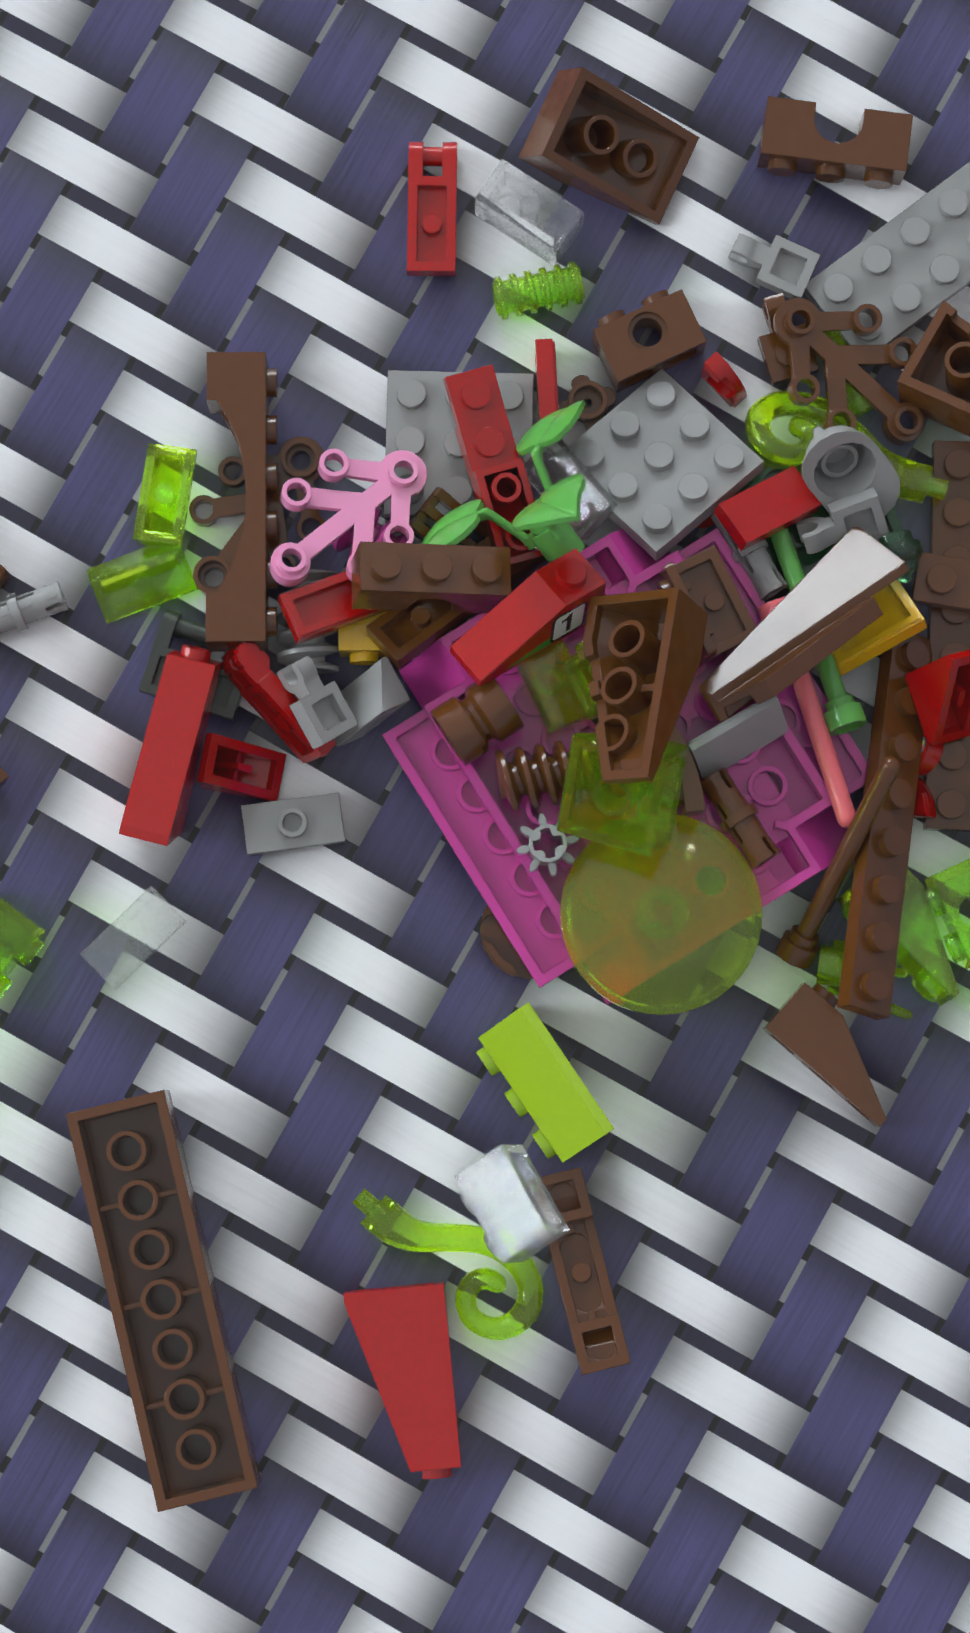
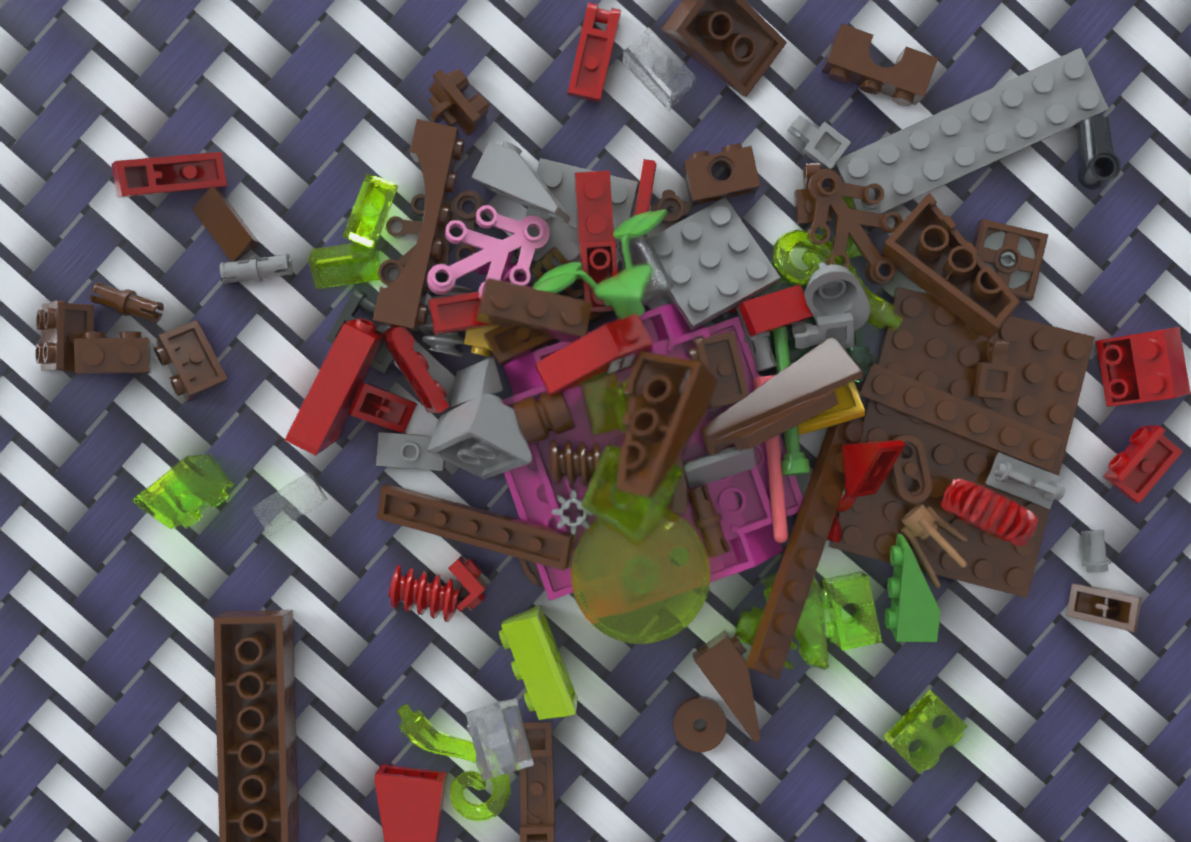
camera: 15 degrees right, 5 degrees up
light grey plate [277,655,358,749] -> none
clear neon green piece [492,261,585,320] -> none
red tile [701,351,747,408] -> none
reddish brown piece [775,756,901,969] -> none
none -> reddish brown plate [376,484,575,571]
none -> red piece [388,564,463,622]
none -> light grey slope [427,394,532,480]
none -> reddish brown hips [428,69,489,136]
none -> red bracket [448,556,488,612]
none -> light grey slope [471,141,571,224]
none -> reddish brown piece [673,696,727,752]

